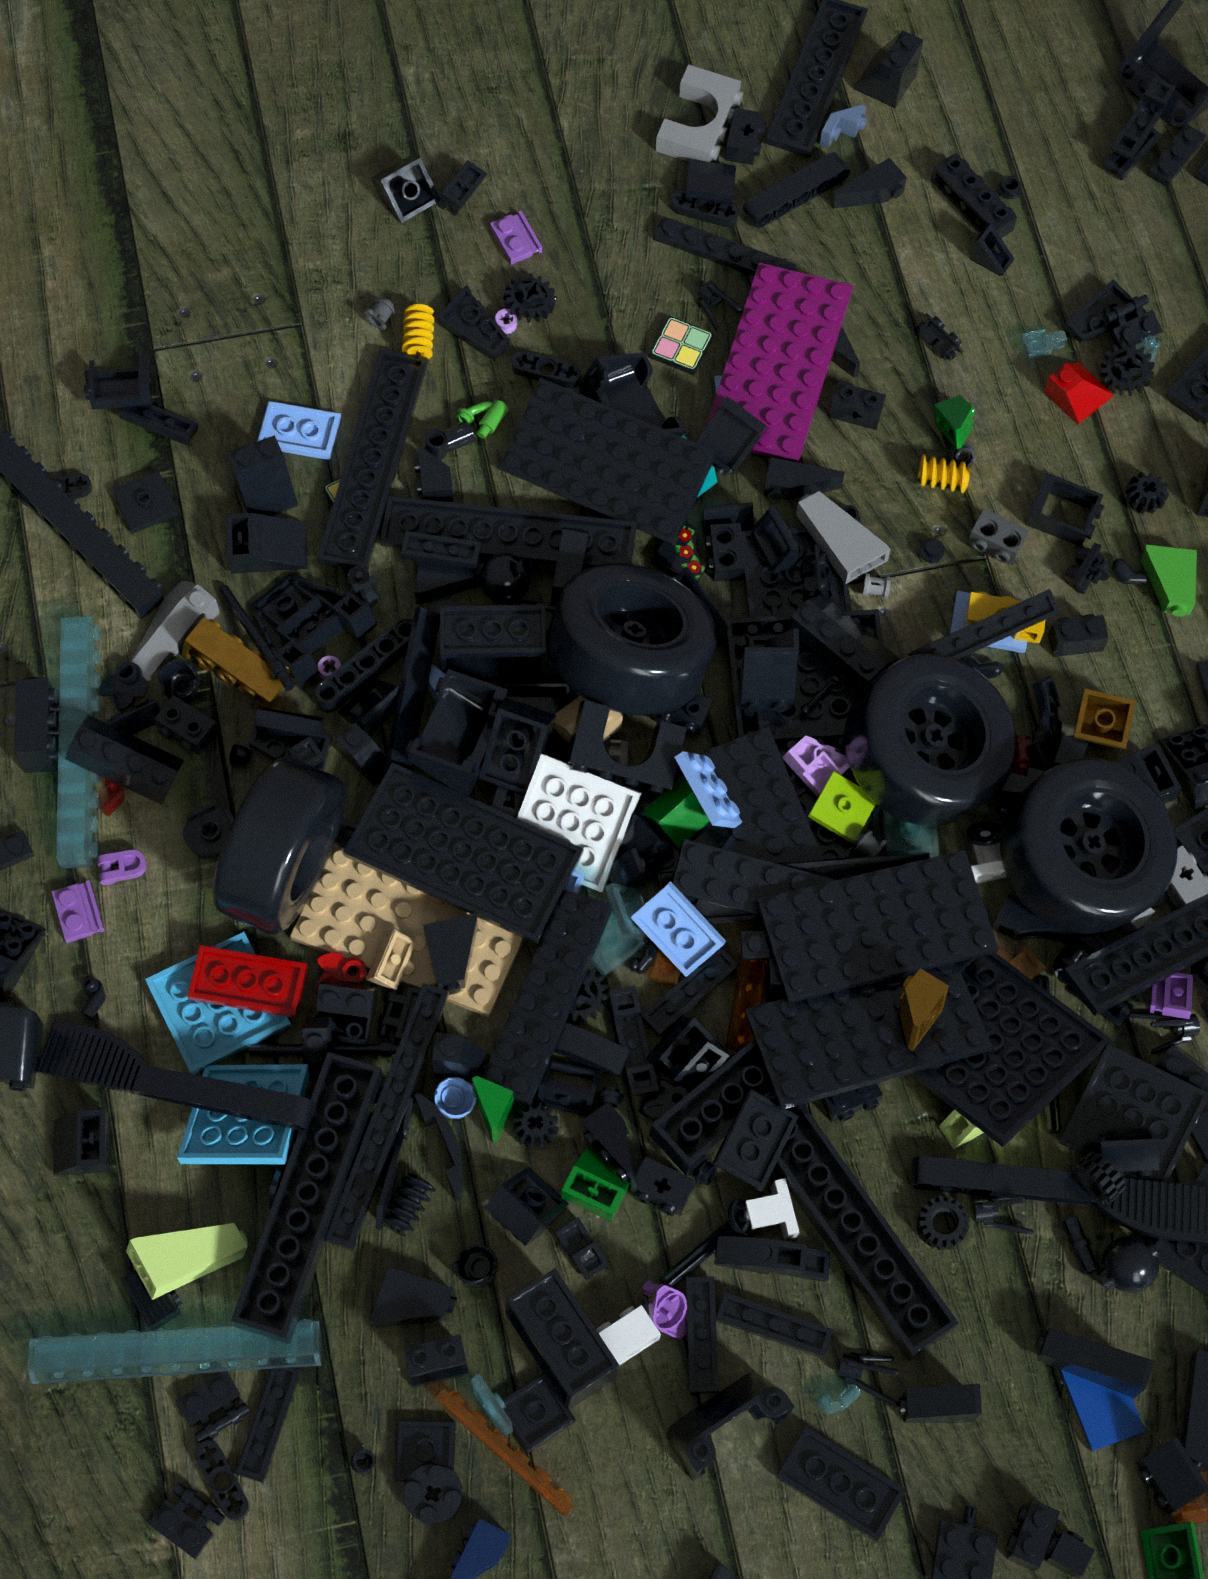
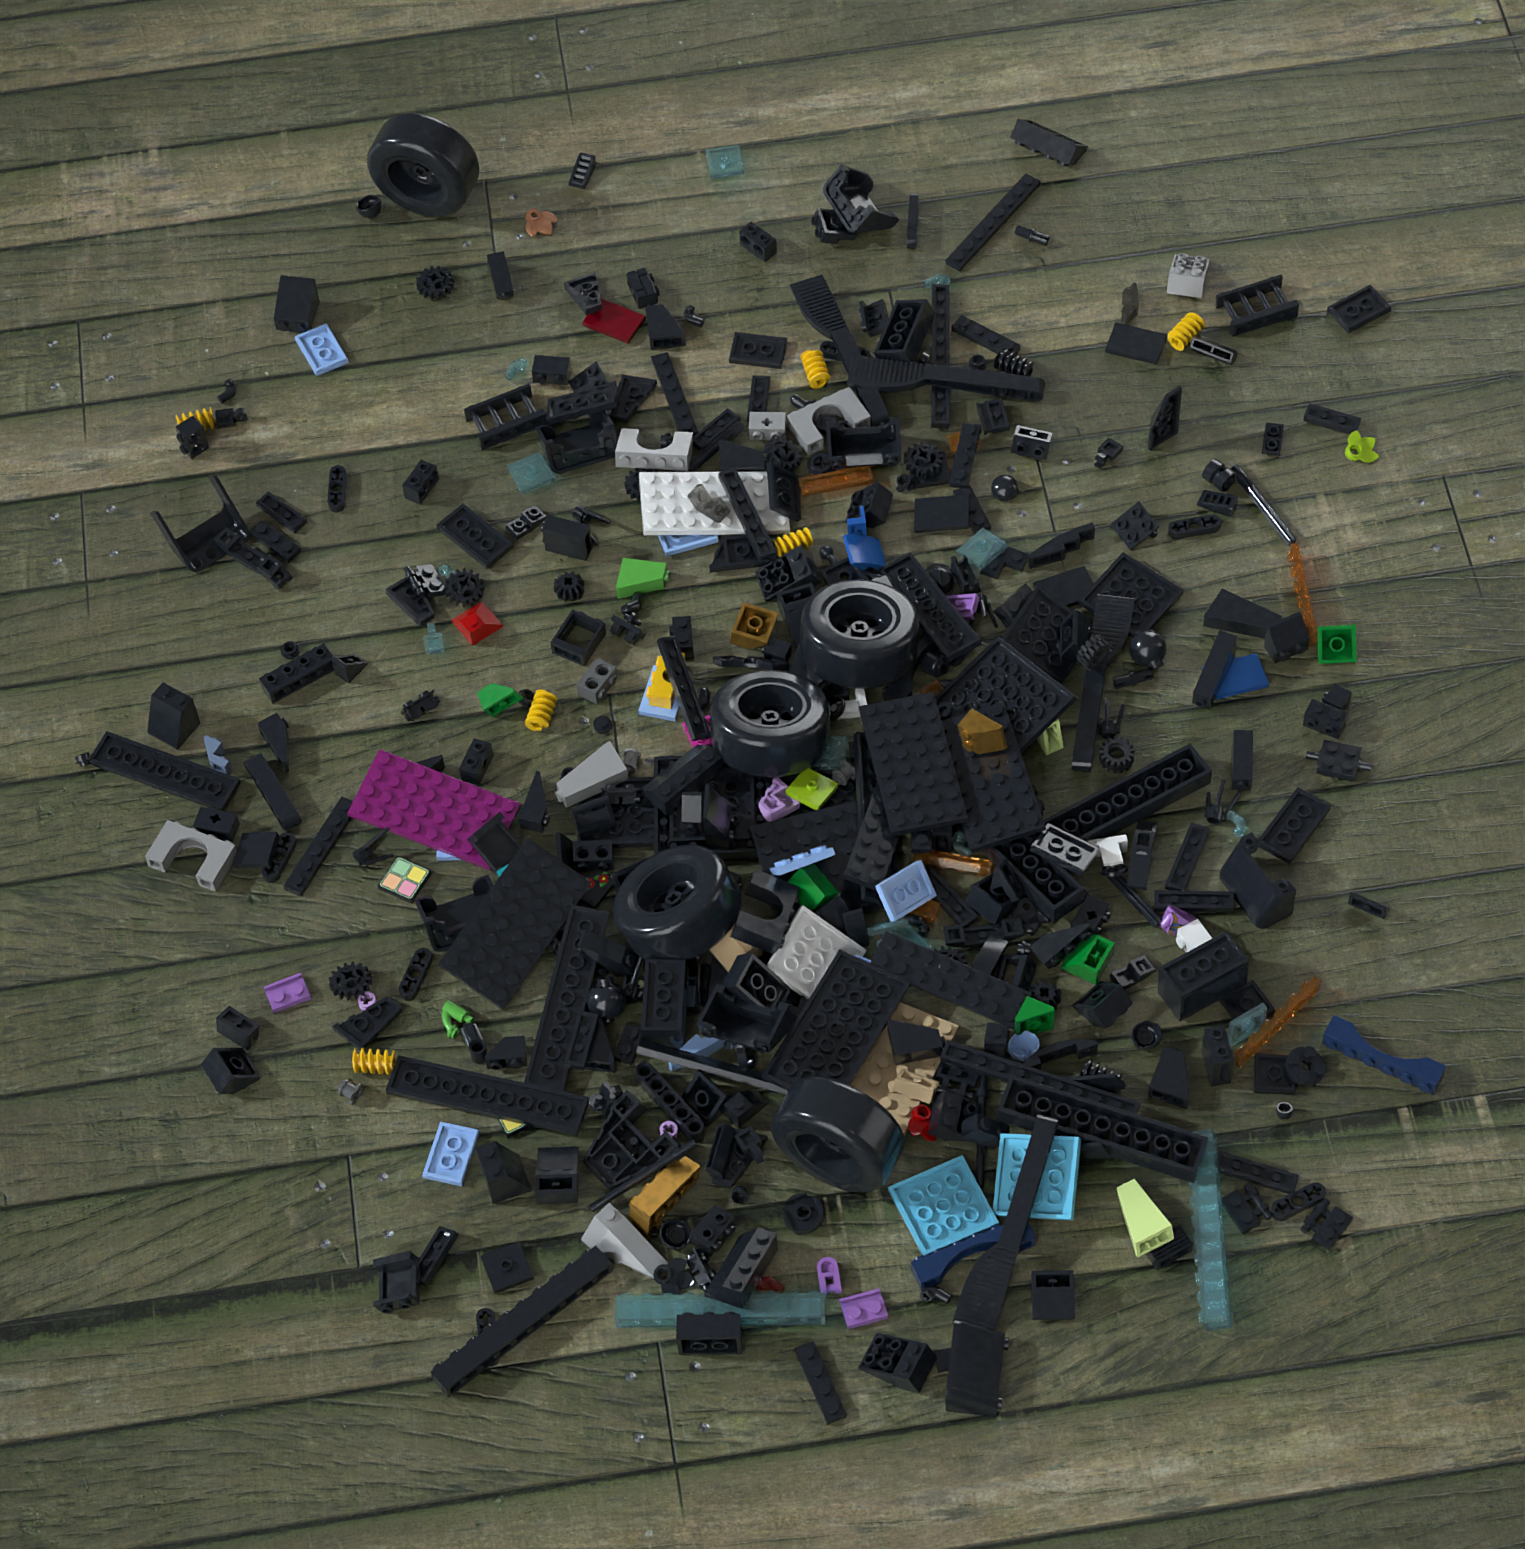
camera: 80 degrees left, 10 degrees down
red plate [187,945,308,1018] -> none
none -> dark blue arch [911,1222,1036,1291]

